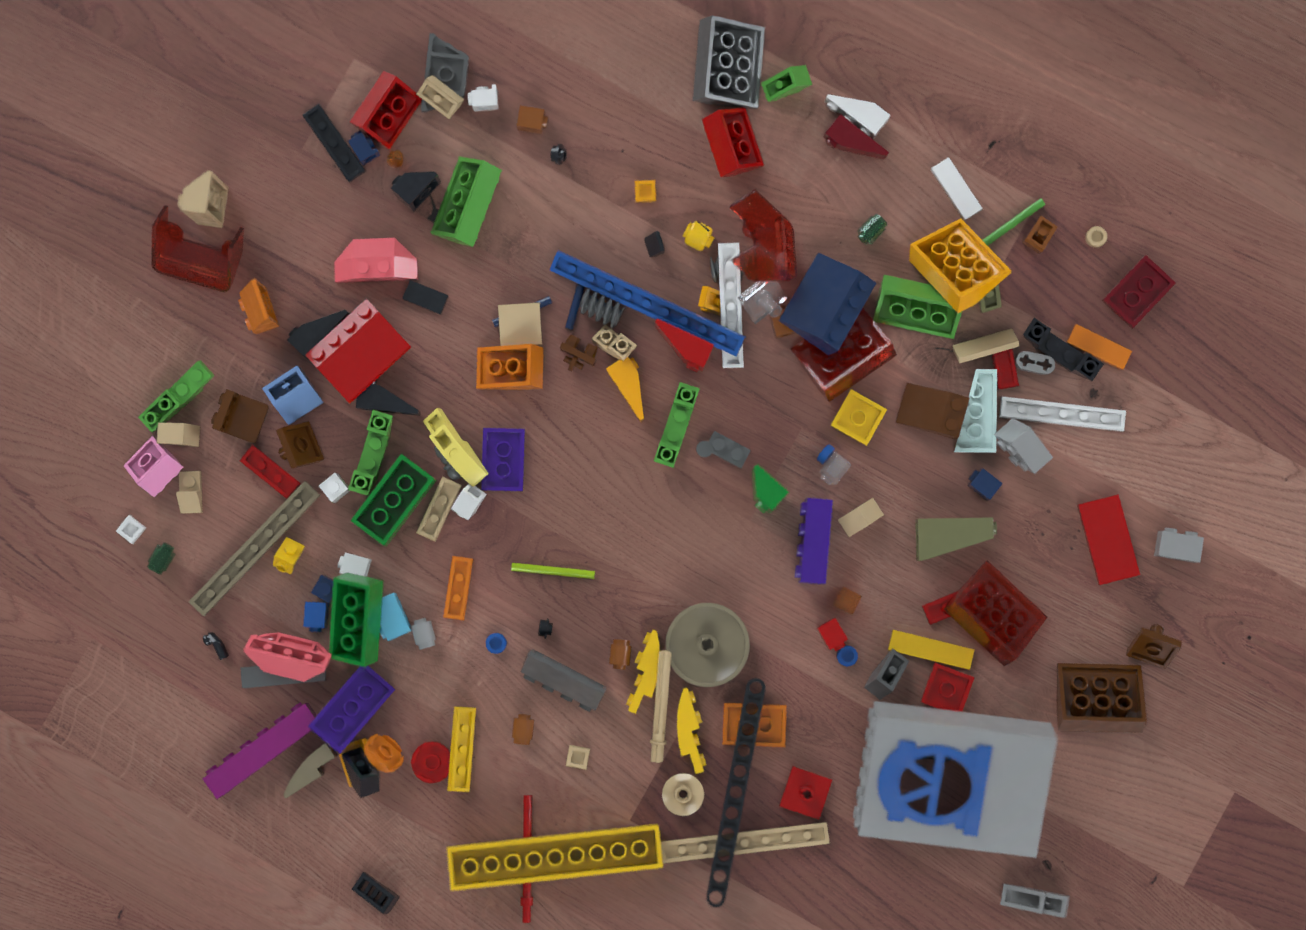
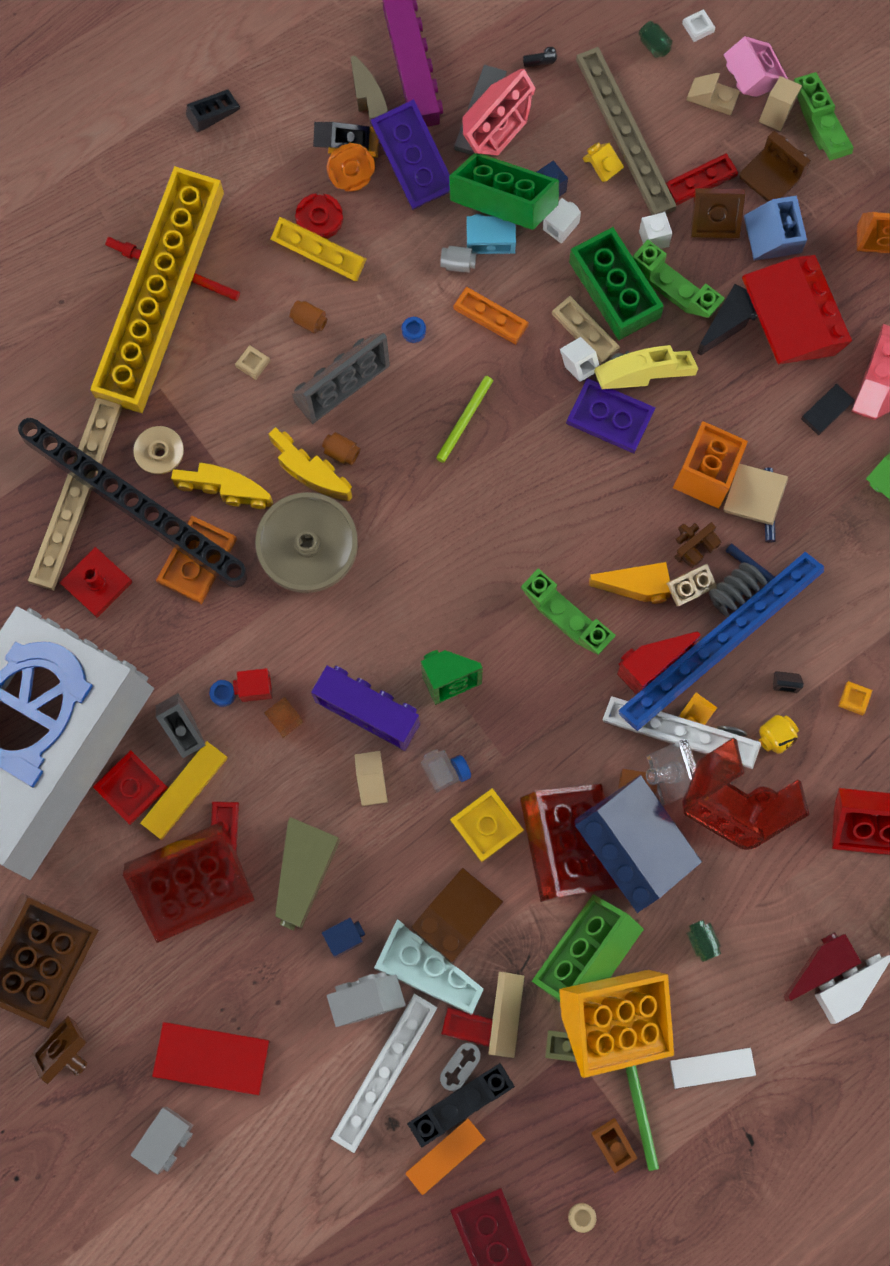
camera: 115 degrees right, 10 degrees down
black slope [287,310,350,359] -> none
blue brick [303,602,329,632] -> none
black plate [538,618,553,639] -> none
tan axle [650,650,671,763] -> none
dark grey hinge [696,431,751,469] -> none

